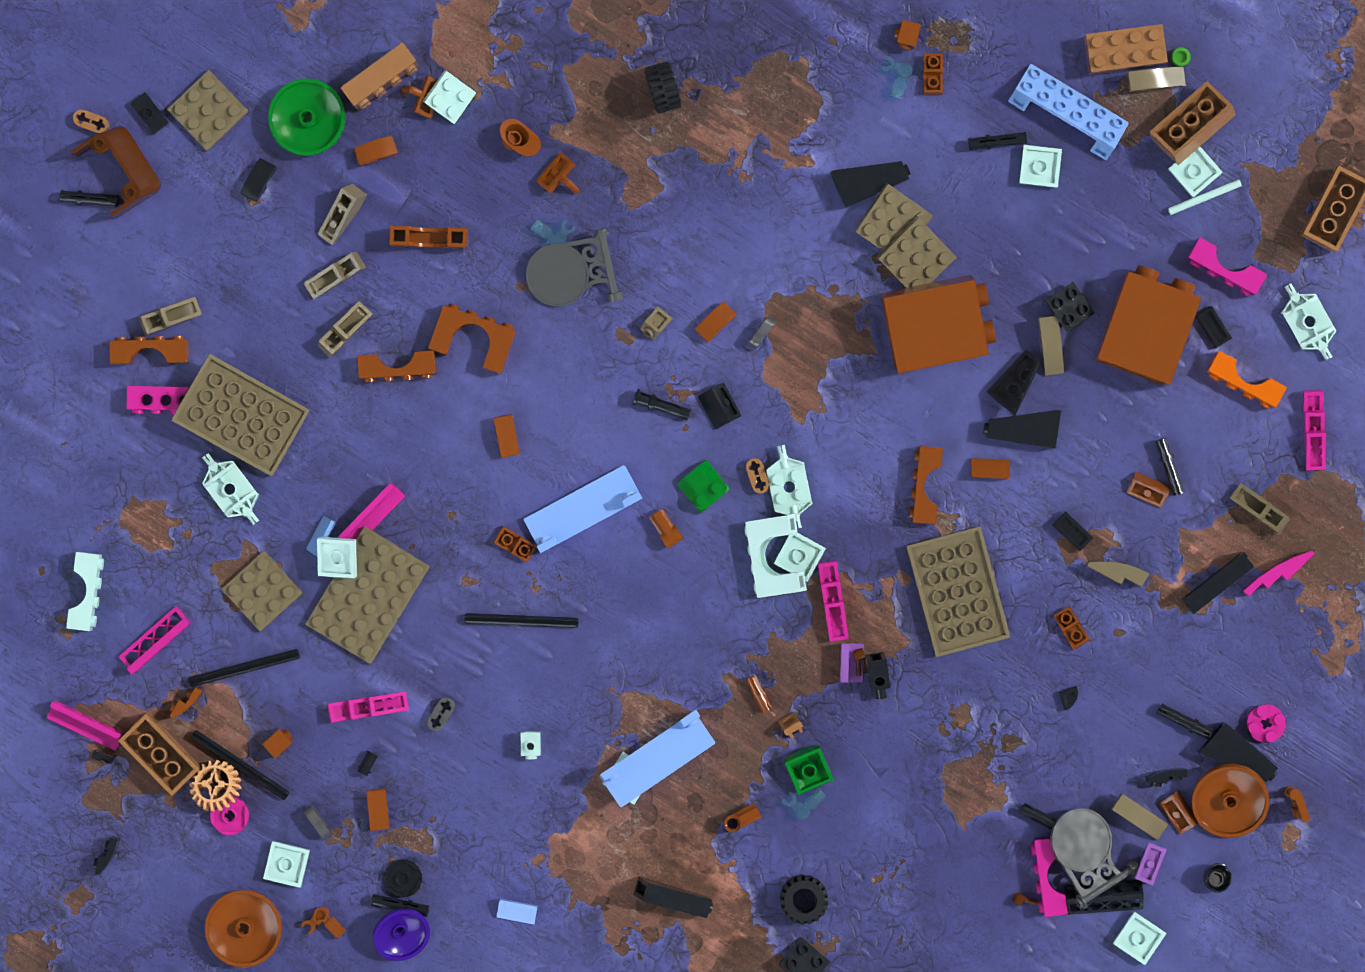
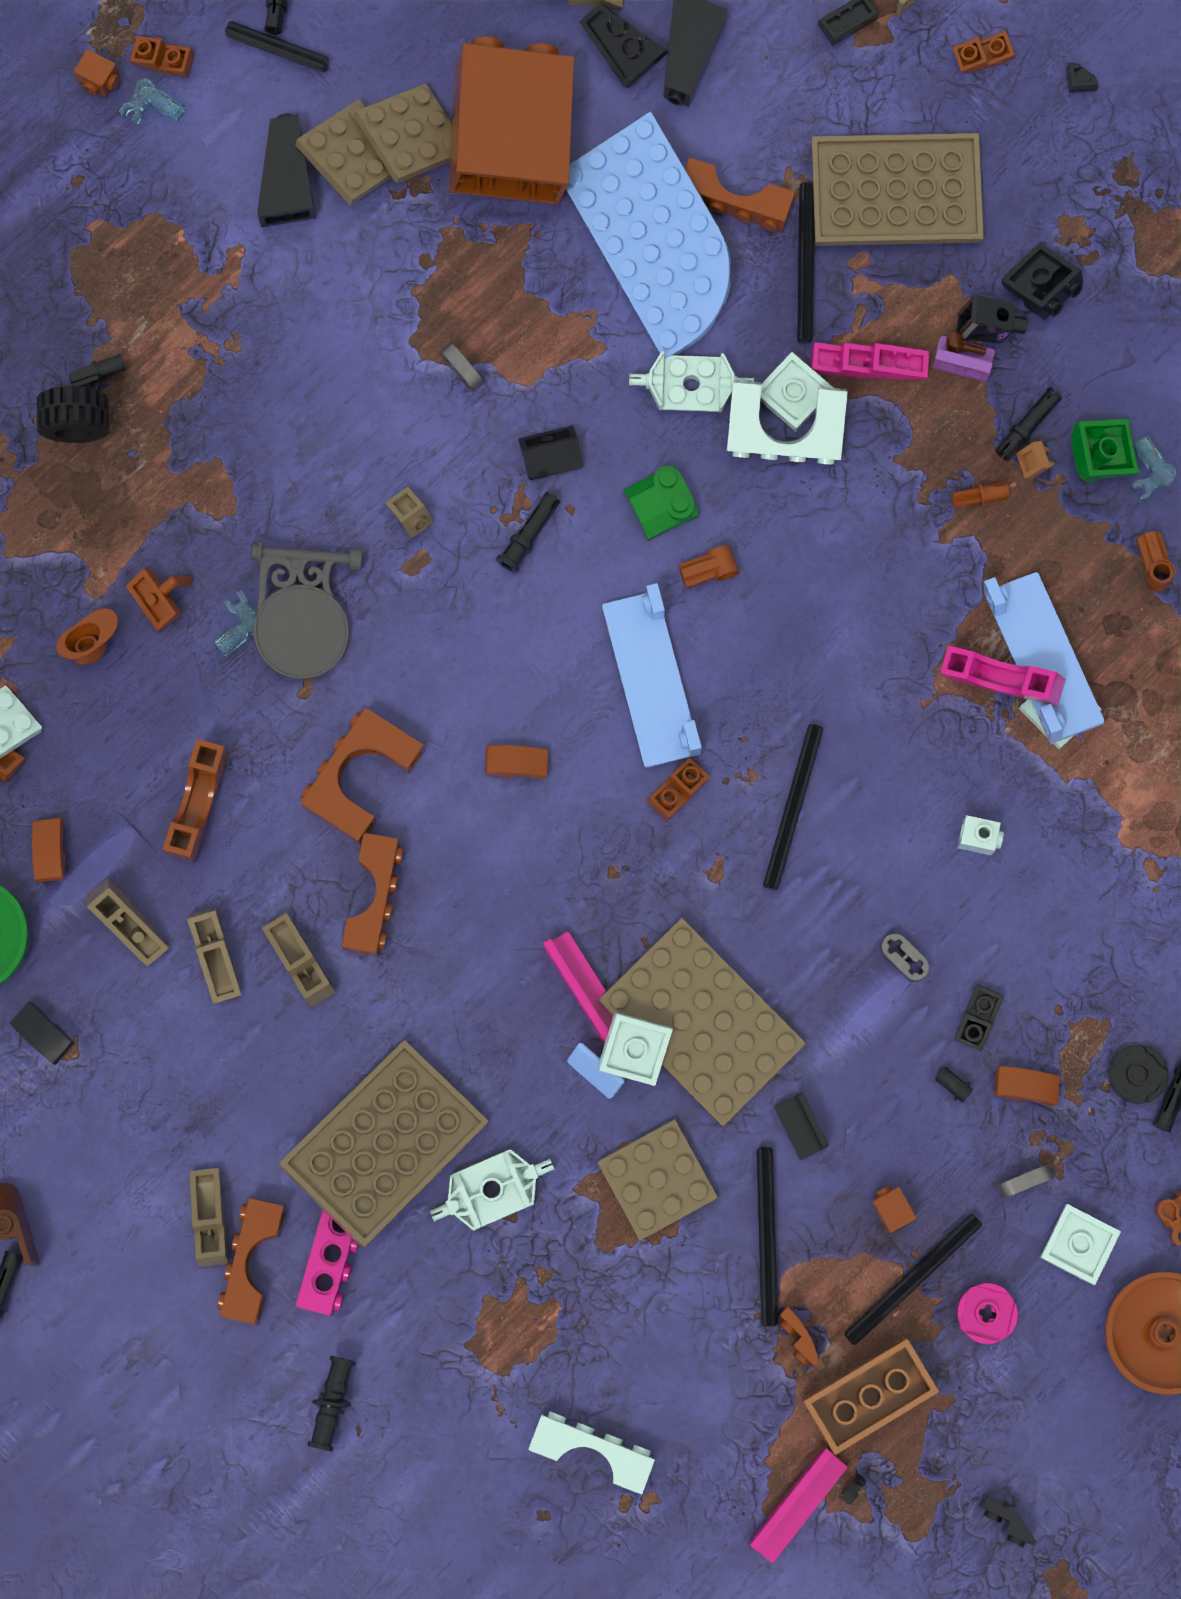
camera: 75 degrees left, 10 degrees down
dark pink fence [119,606,191,674] -> none
light nougat gear [189,760,242,812] -> none
dark pink slope [327,691,409,723] -> none
dark orange slope [694,301,737,343] -> none
medium nougat beam [746,458,769,494] -> none
dark orange slope [970,458,1010,479] -> none
none -> black axle [68,354,126,386]
none -> black axle [225,21,329,72]
none -> black piece [307,1355,356,1452]
none -> light blue plate [566,111,731,359]
none -> black panel [774,1092,829,1161]
none -> black axle [797,182,814,343]
none -> dark pink arch [940,646,1066,707]
none -> black slope [954,984,1004,1052]
none -> black pin [995,387,1062,461]
none -> black plate [1001,243,1084,321]

